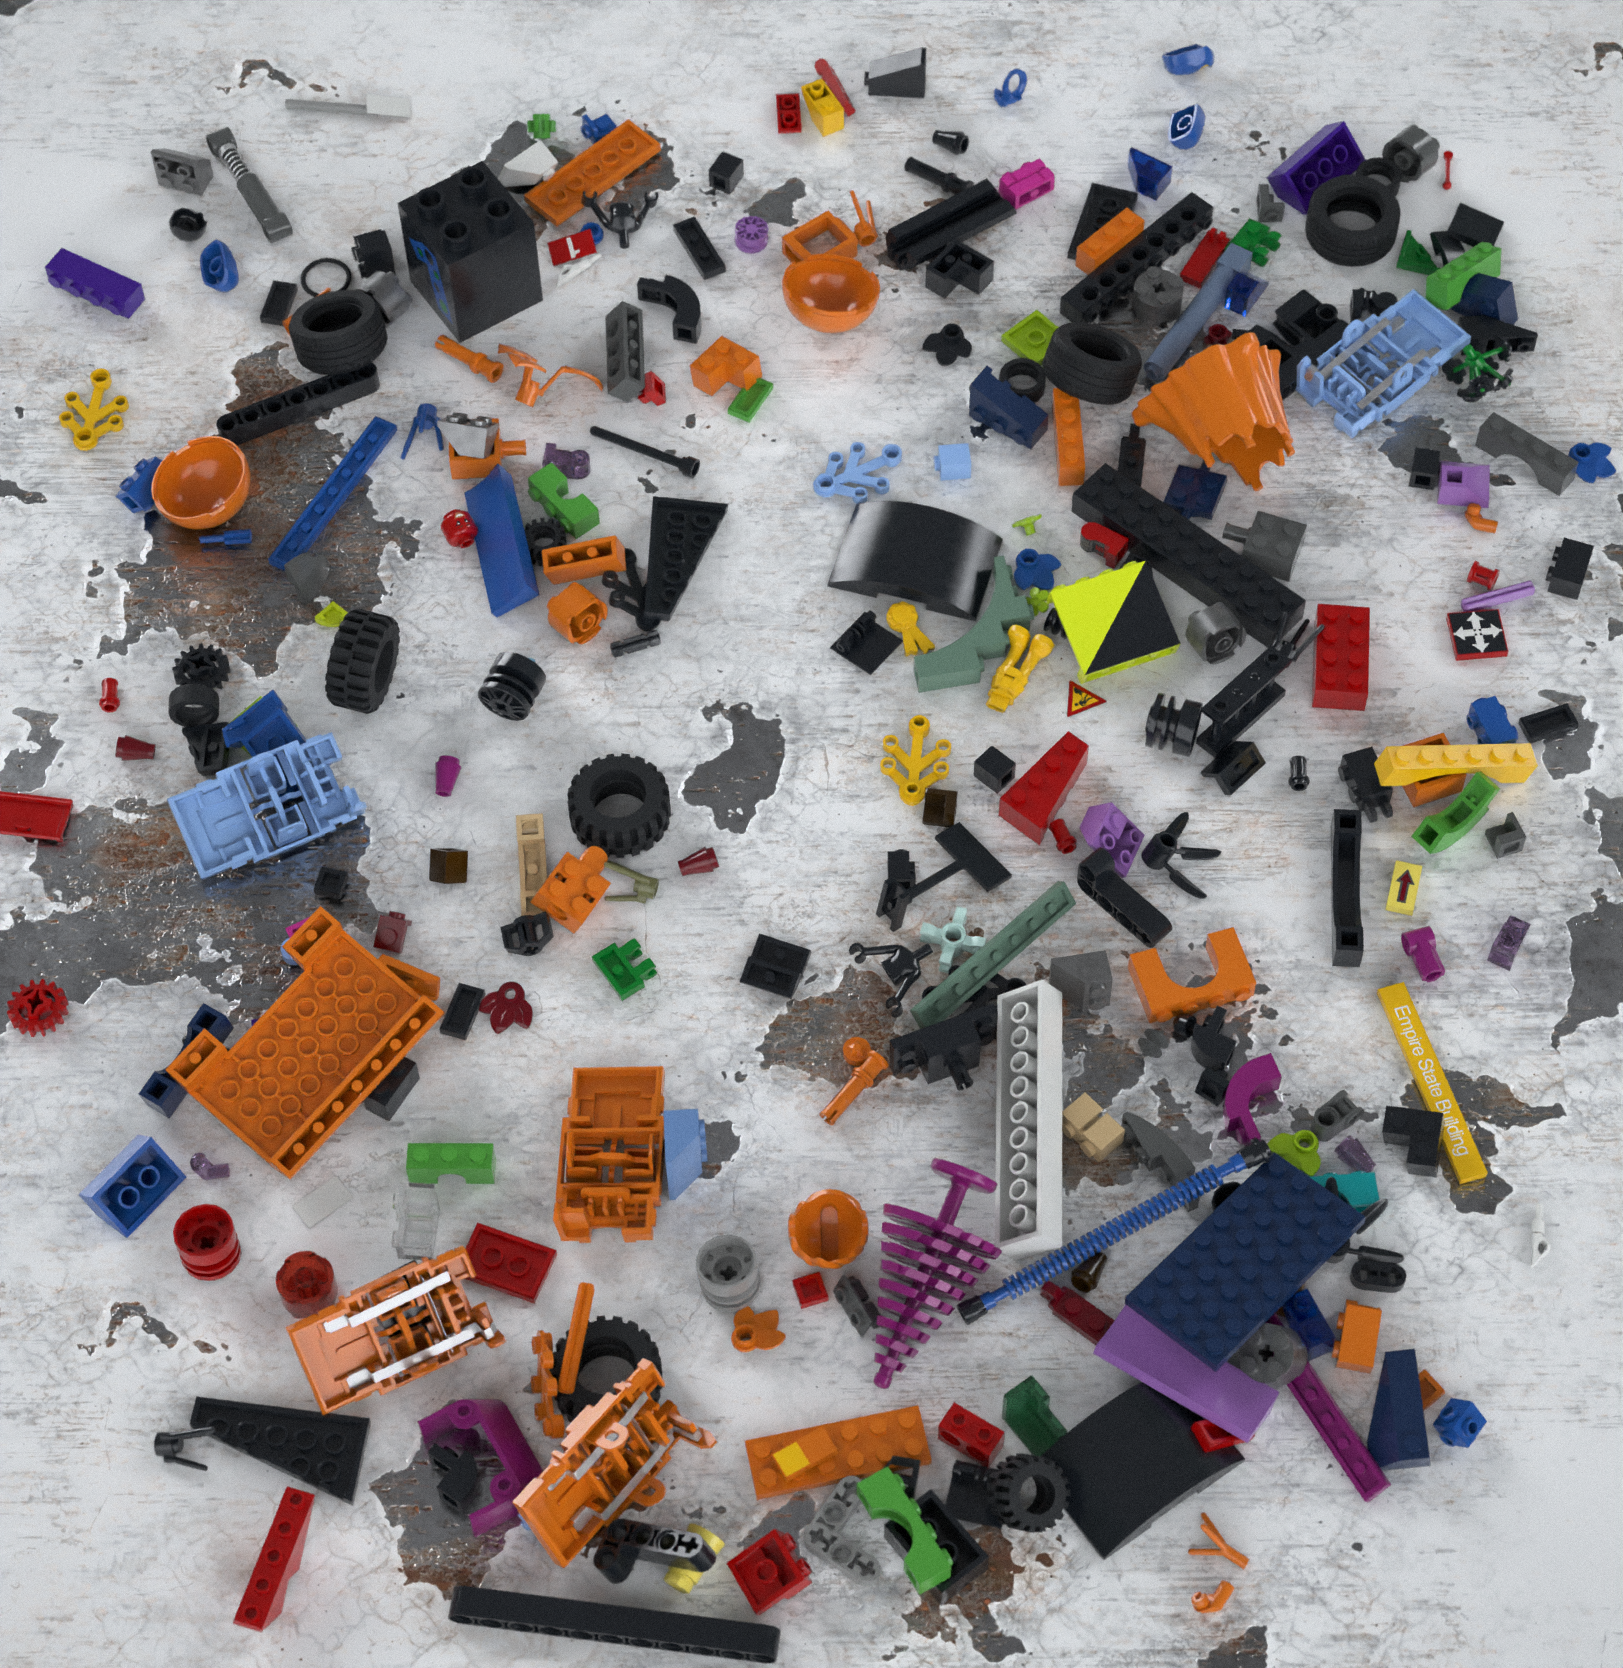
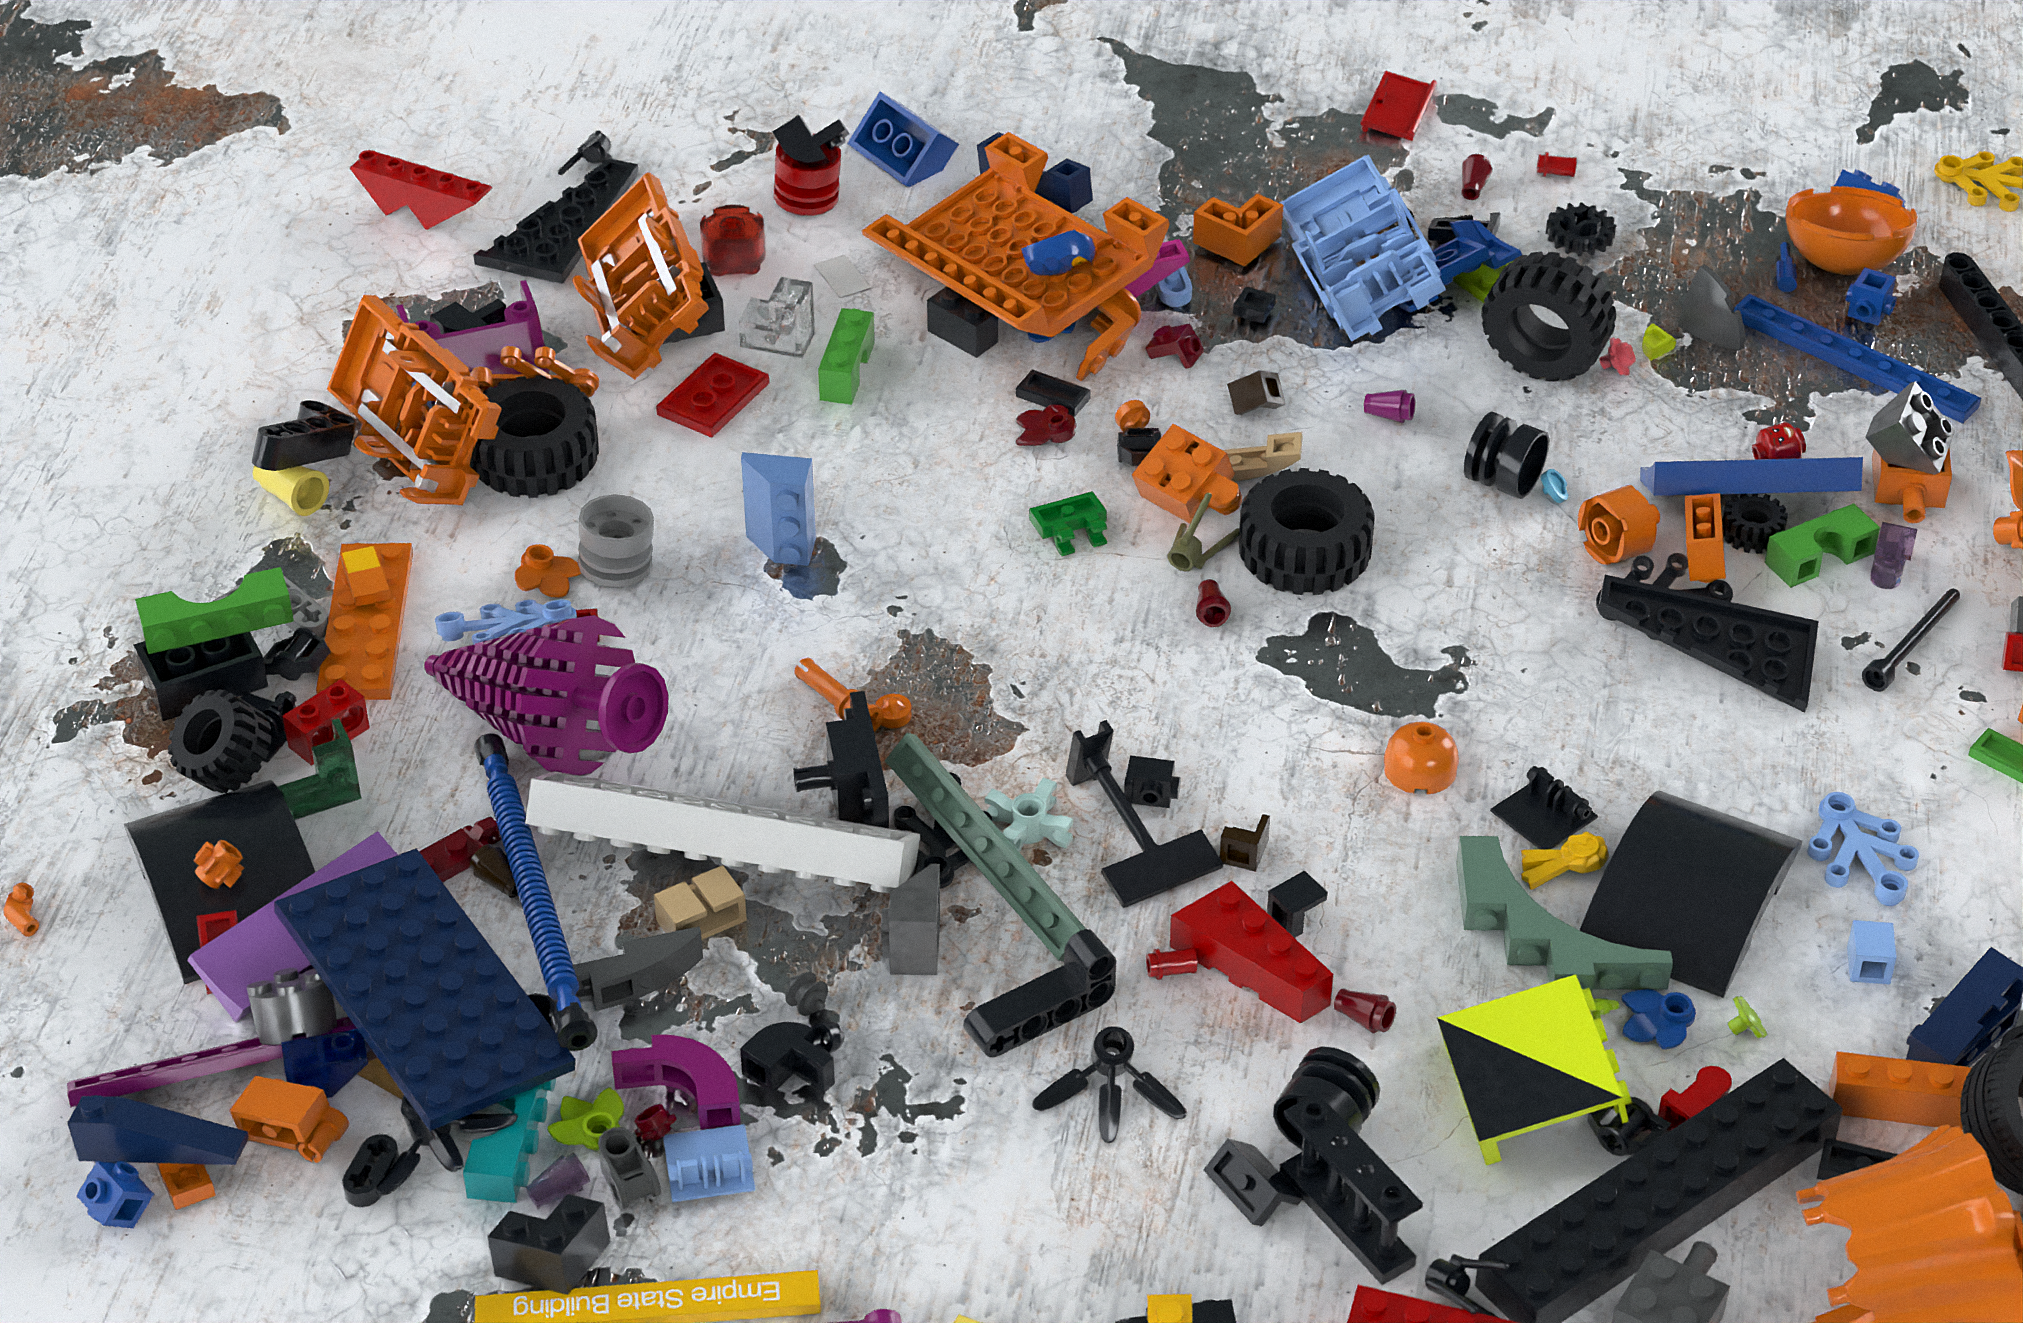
camera: 100 degrees right, 15 degrees down
red gear [7,979,69,1037] -> none
black tyre [168,684,219,727] -> none
clear purple arm [190,1152,230,1180] -> none
blue plant [400,403,444,460] -> none
black beam [448,1585,781,1664] -> none
orange piece [553,1066,665,1243] -> none
orange axle [558,1282,595,1394] -> none
black axle [610,630,661,657] -> none
red plate [727,1529,813,1615] -> none
black slope [739,933,812,999] -> none
orange piece [788,1189,869,1269] -> none
black piece [849,943,933,1018] -> none
yellow plant [880,715,951,806] -> none
yellow piece [986,625,1054,713] -> none
sticker [1067,681,1107,717] -> none
medium lavender slope [1079,802,1145,878] -> none
orange arch [1128,927,1256,1023] -> none
dark blue plate [1163,459,1227,520] -> none
flat silver brick [1185,602,1247,664] -> none
orange plant [1188,1512,1250,1569] -> none
black tile [1195,1067,1230,1107] -> none
black pin [1288,756,1310,791] -> none
black arch [1330,809,1364,967] -> none
none -> orange gear [194,840,244,889]
none -> light blue plant [435,599,577,645]
none -> dark red plate [634,1104,677,1141]
none -> light blue hinge [663,1124,755,1202]
none -> black brick [772,115,850,167]
none -> blue piece [1021,229,1095,276]
none -> orange tile [1115,400,1150,432]
none -> orange brick [1193,193,1283,266]
none -> dark red cone [1334,988,1396,1033]
none -> orange cylinder [1384,721,1459,794]
none -> blue brick [1846,267,1897,326]

